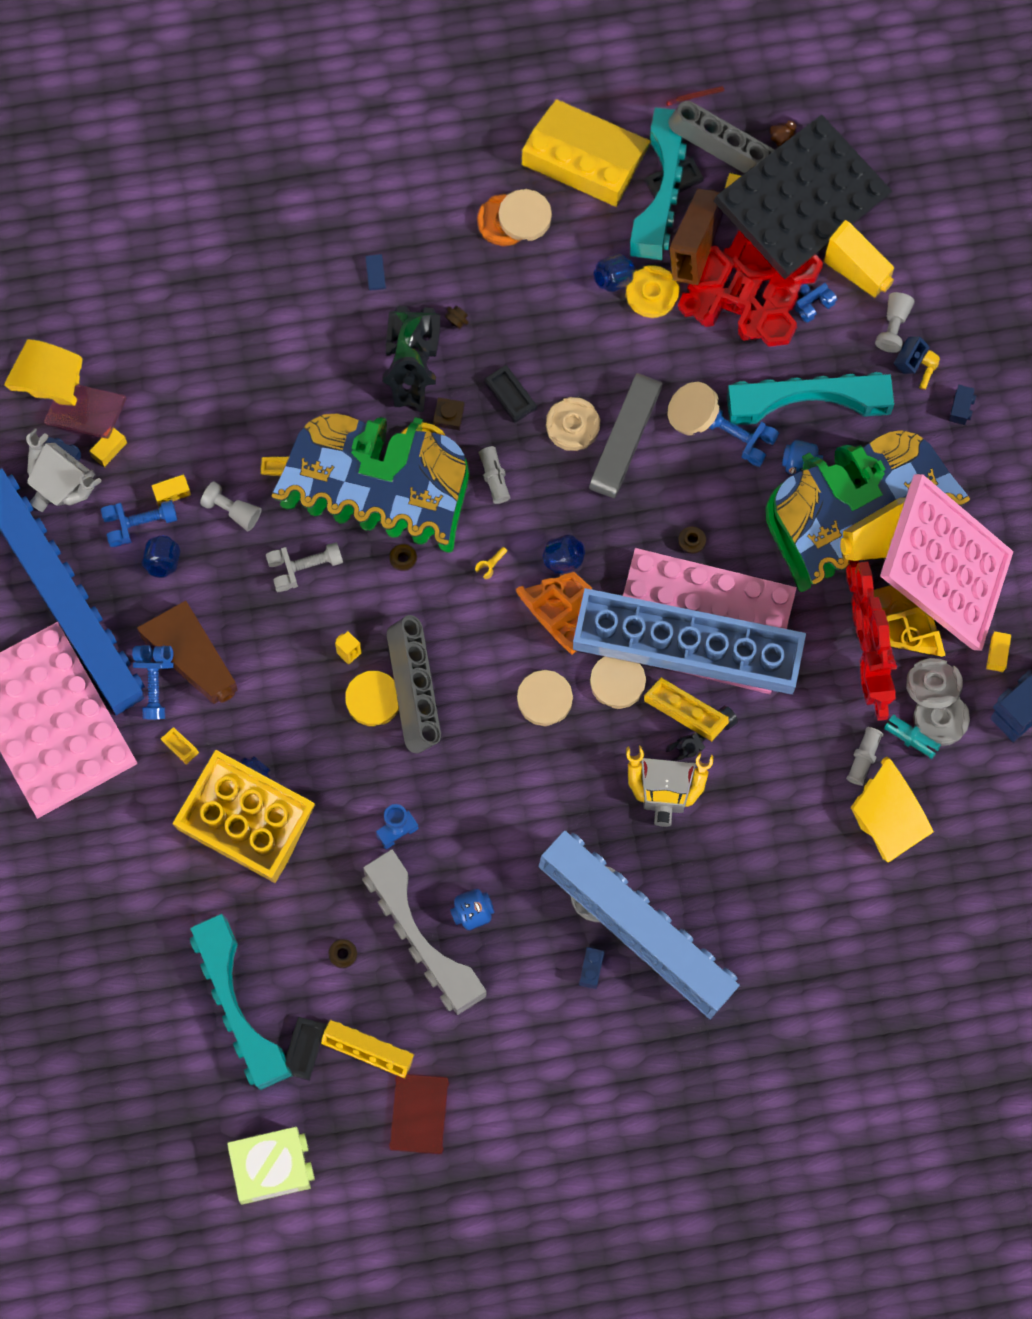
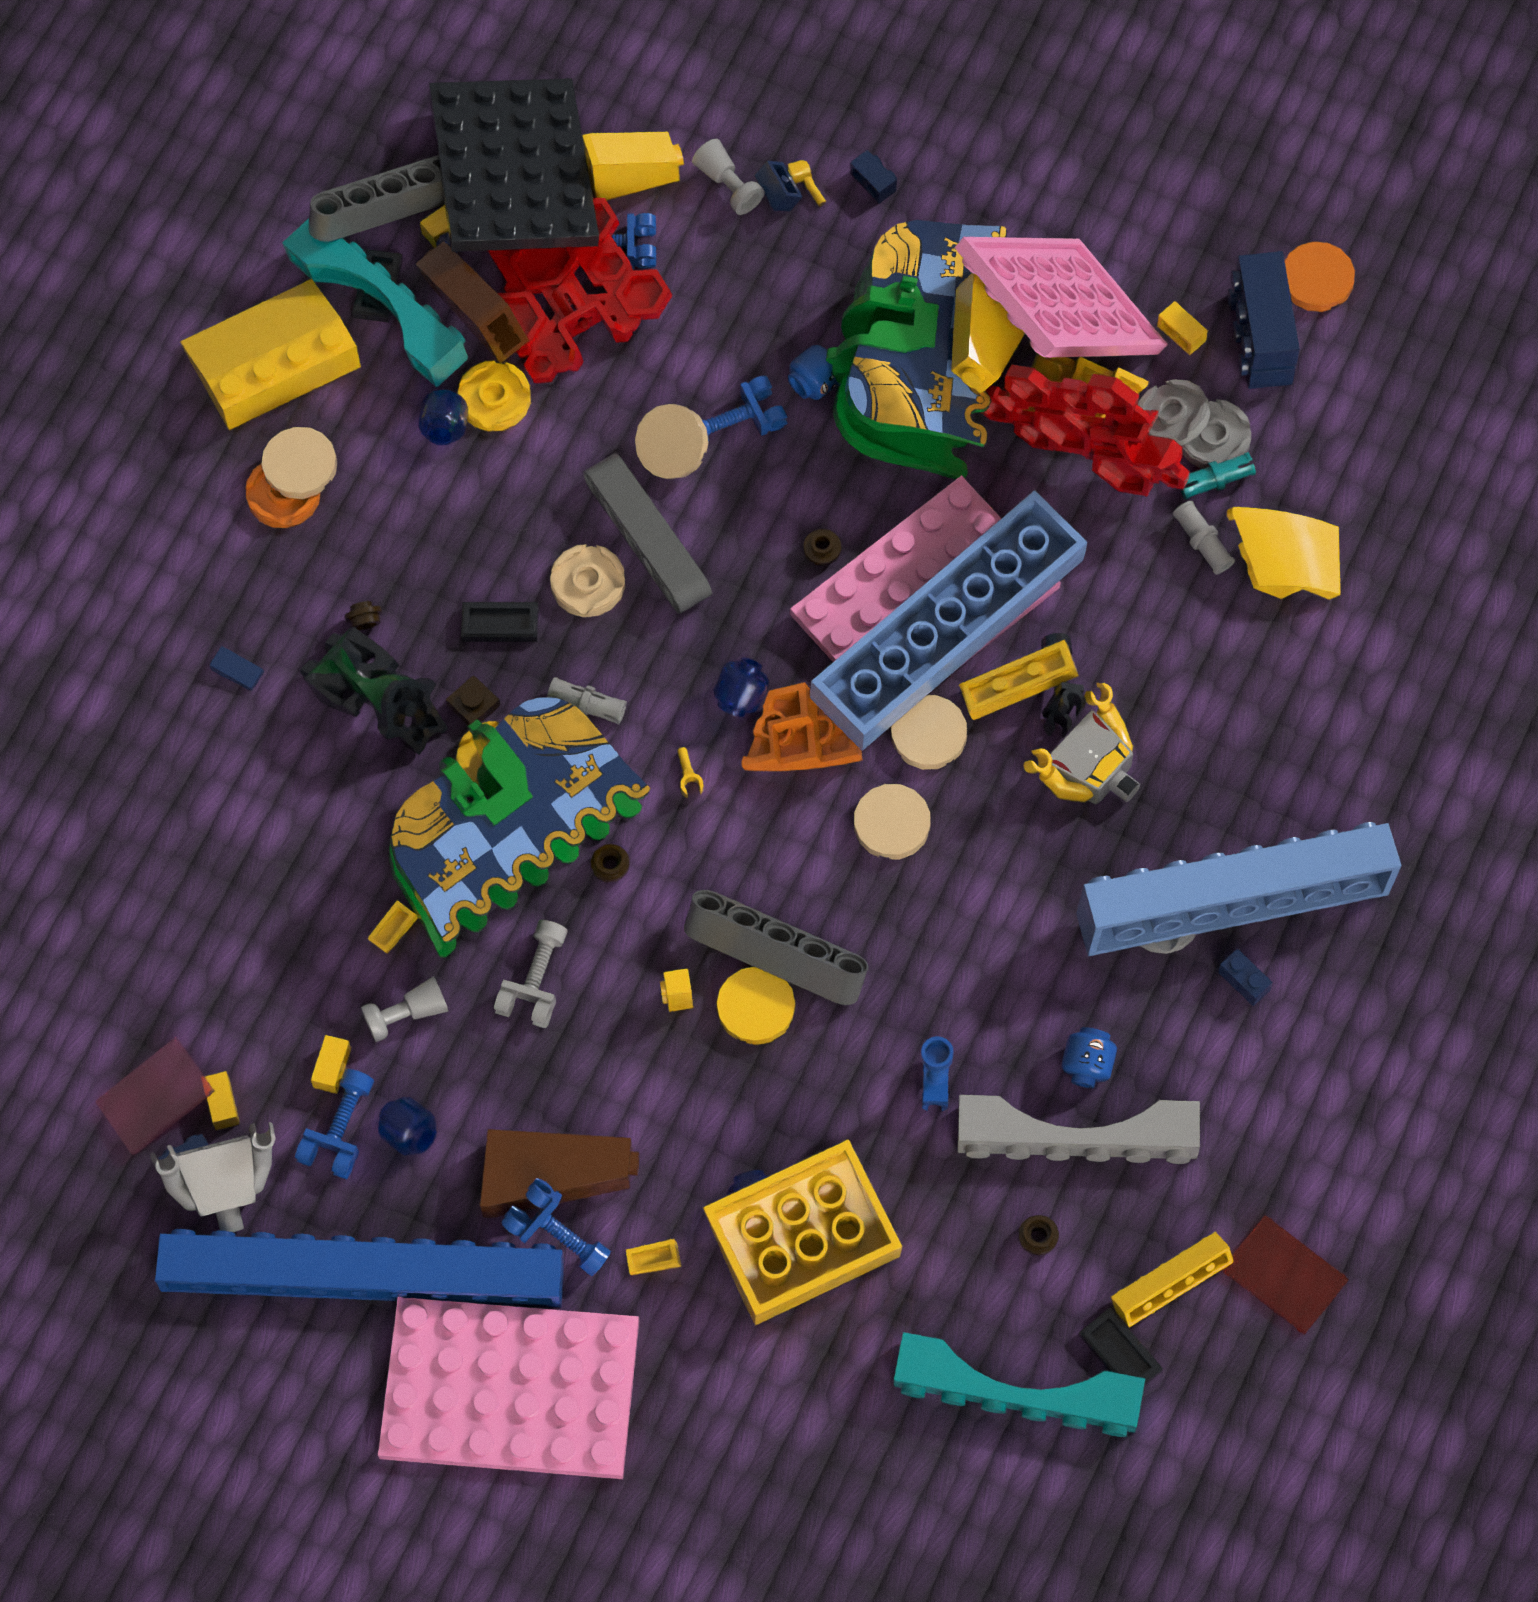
camera: 50 degrees left, 5 degrees down
yellow slope [4,339,83,406] -> none
yellowish green brick [227,1127,315,1205] -> none
clear red piece [666,86,724,107] -> none
teal arch [727,372,894,425] -> none
reddish brown piece [769,120,797,147] -> none

